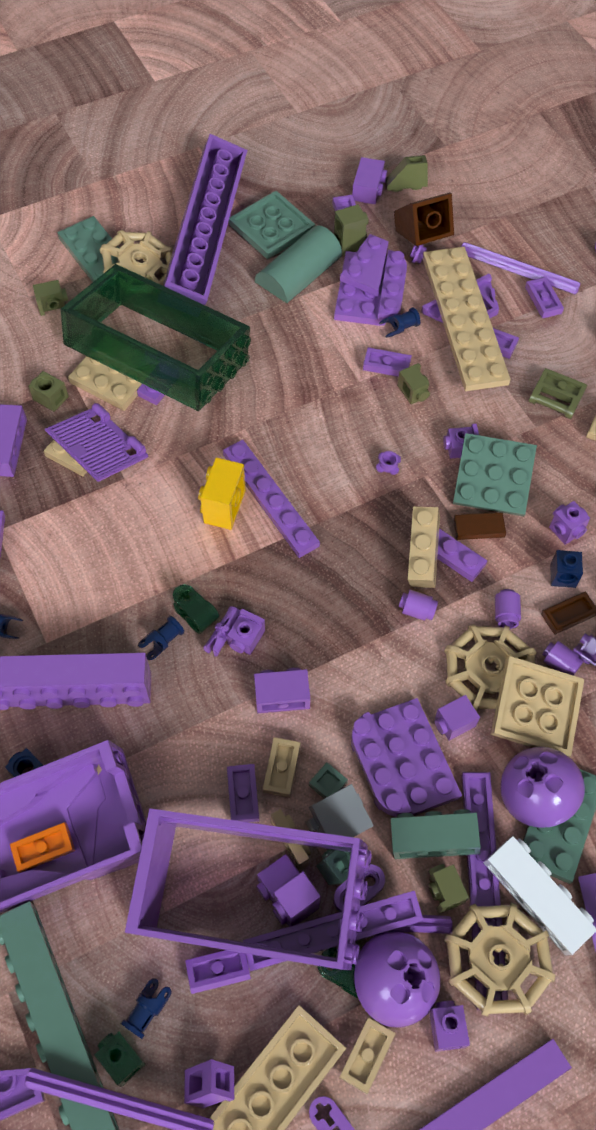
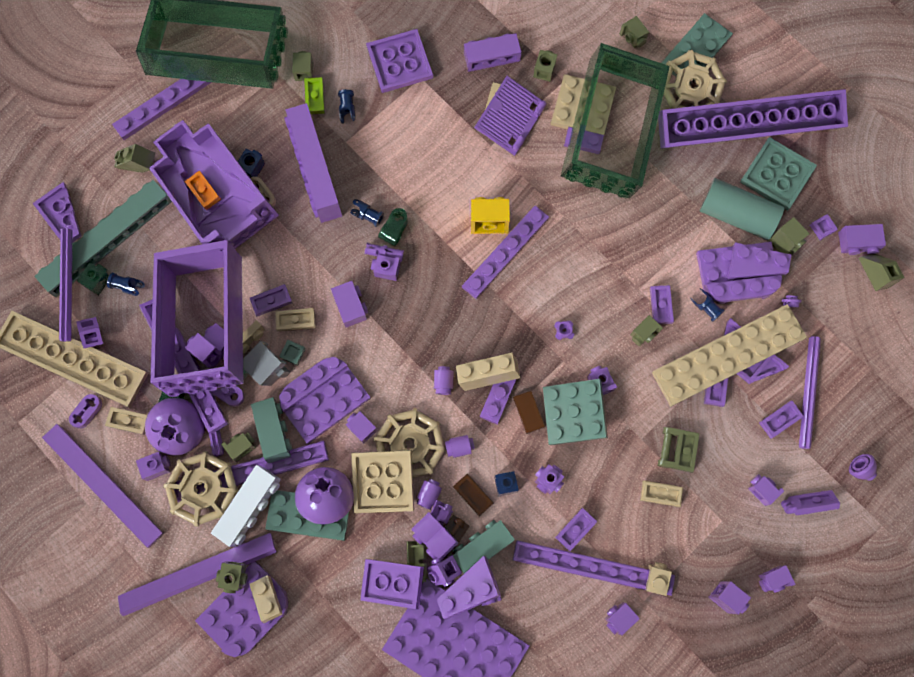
camera: 75 degrees right, 15 degrees up
reddish brown slope [394,192,454,246] -> none

